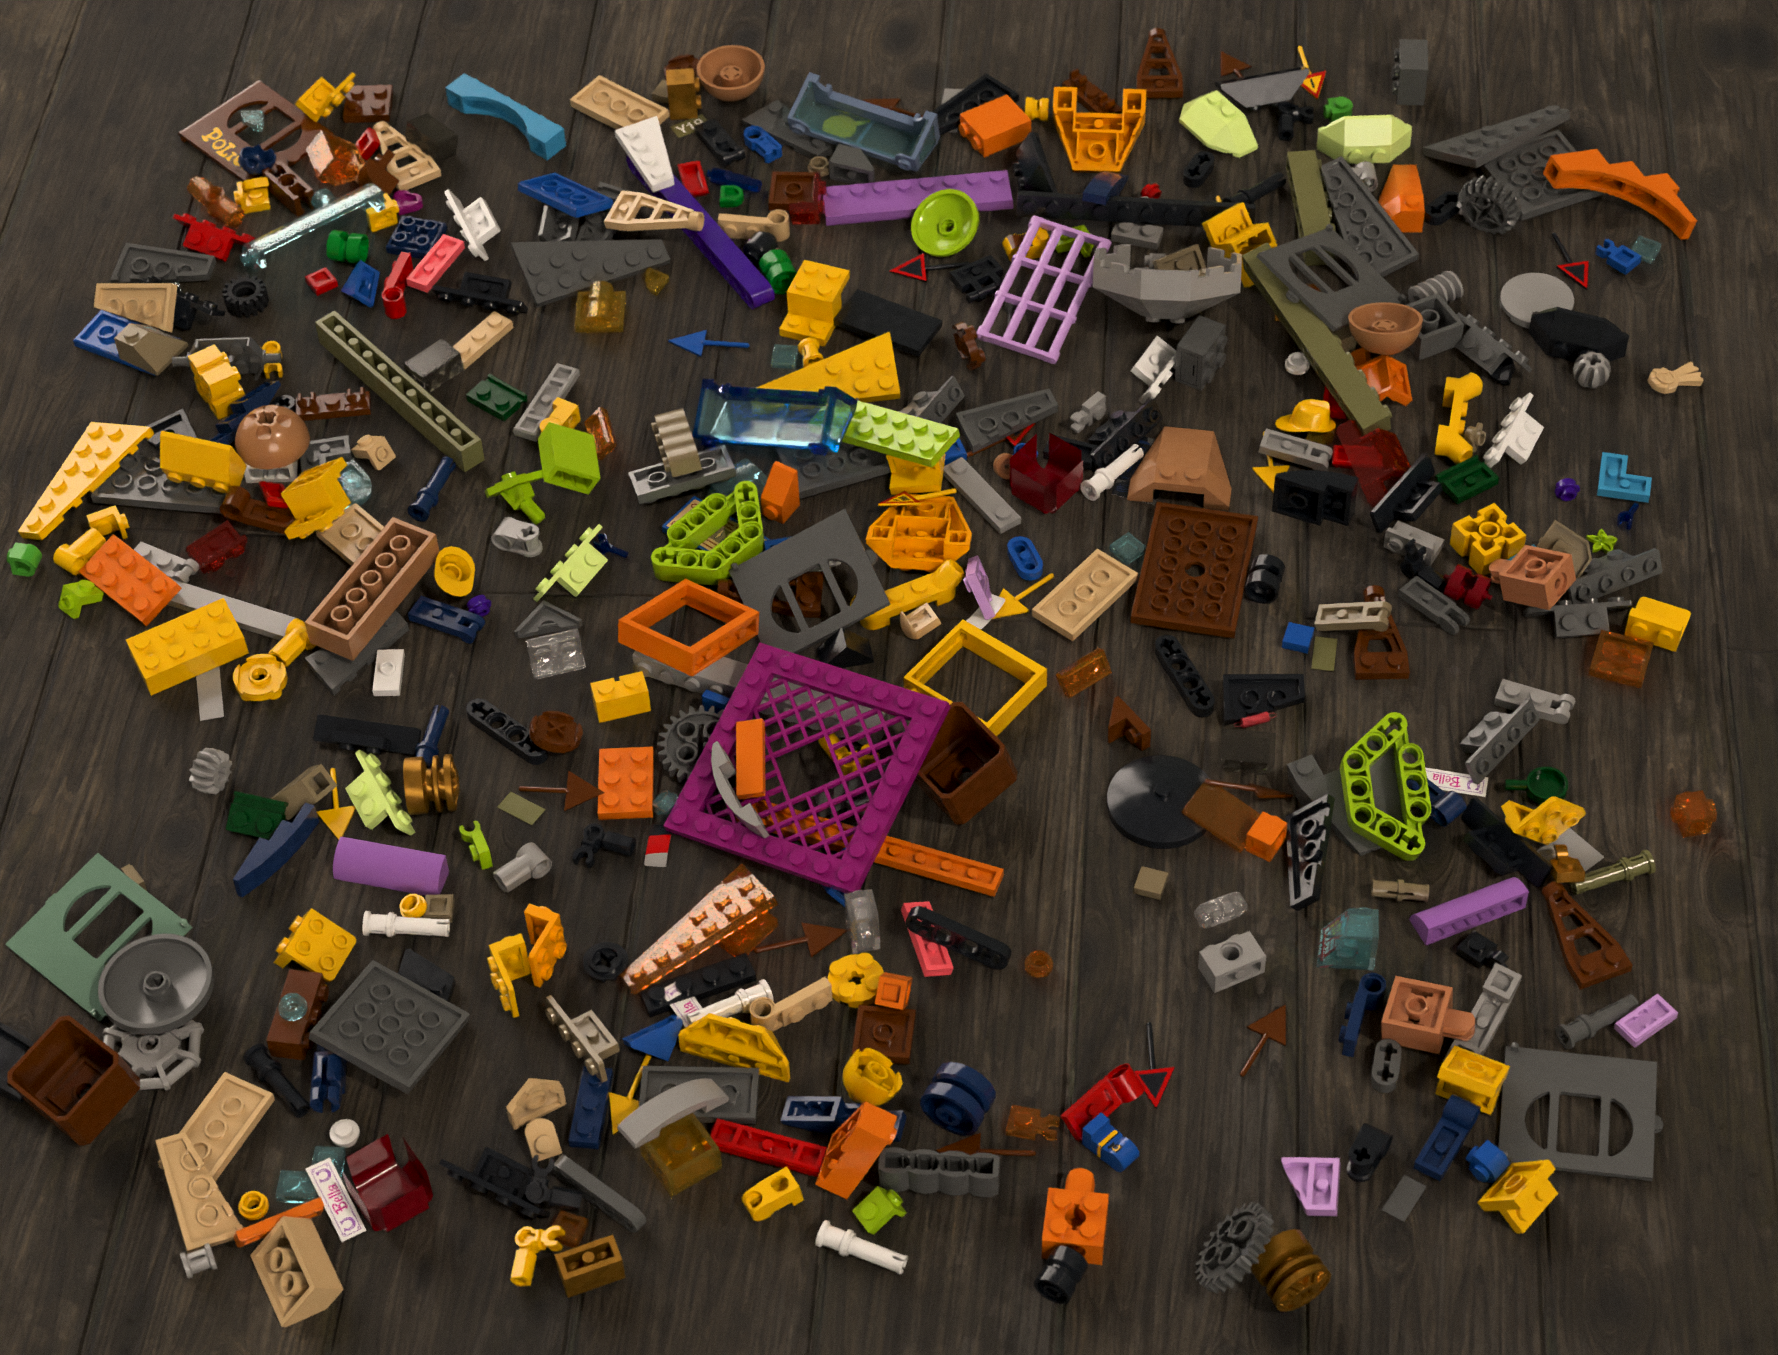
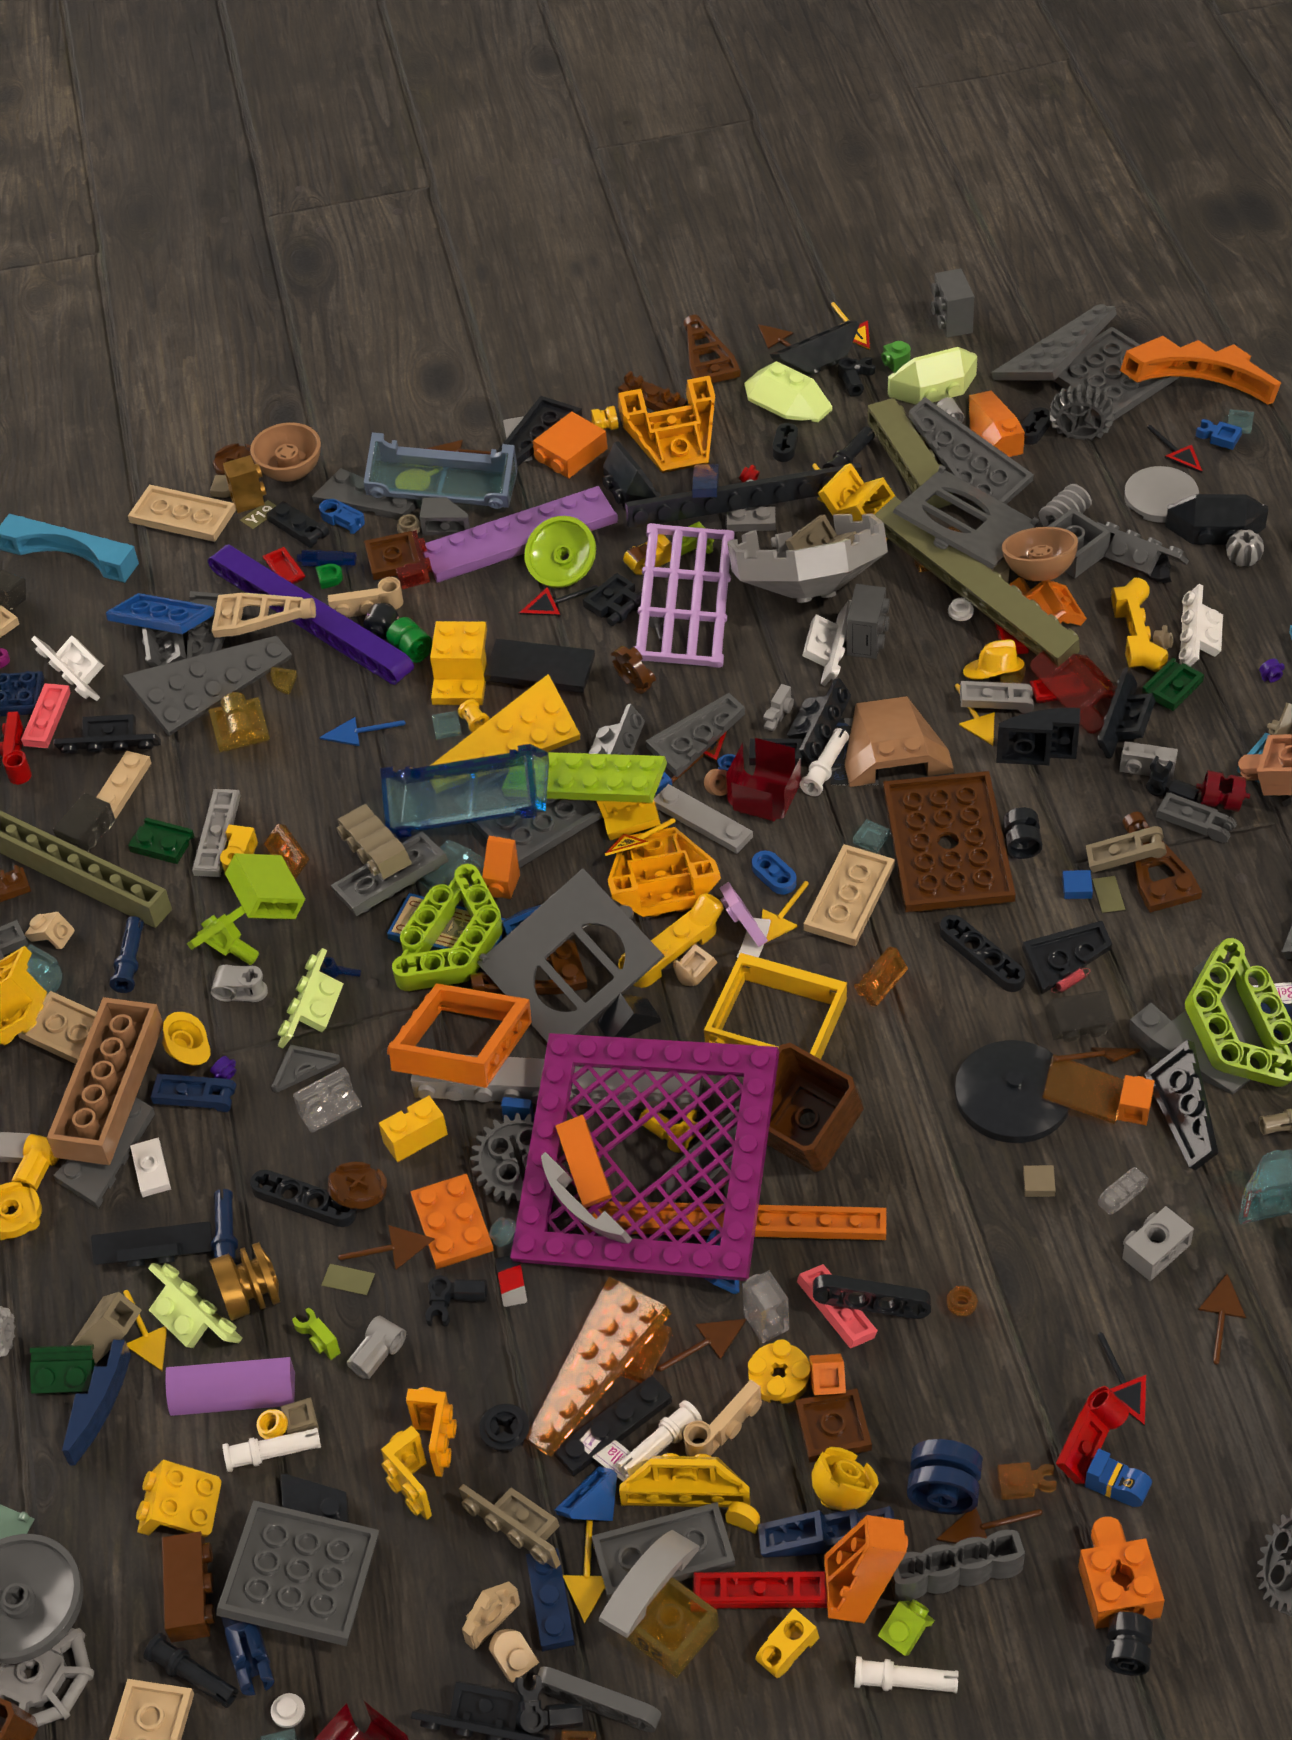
camera: 15 degrees left, 0 degrees up
clear light blue plate [278,993,308,1021] -> none
white wing [615,116,674,192] -> none
reddish brown slope [1108,696,1151,751] -> none
yellow brick [1450,503,1526,575] -> none
none -> yellow tile [725,1501,760,1534]

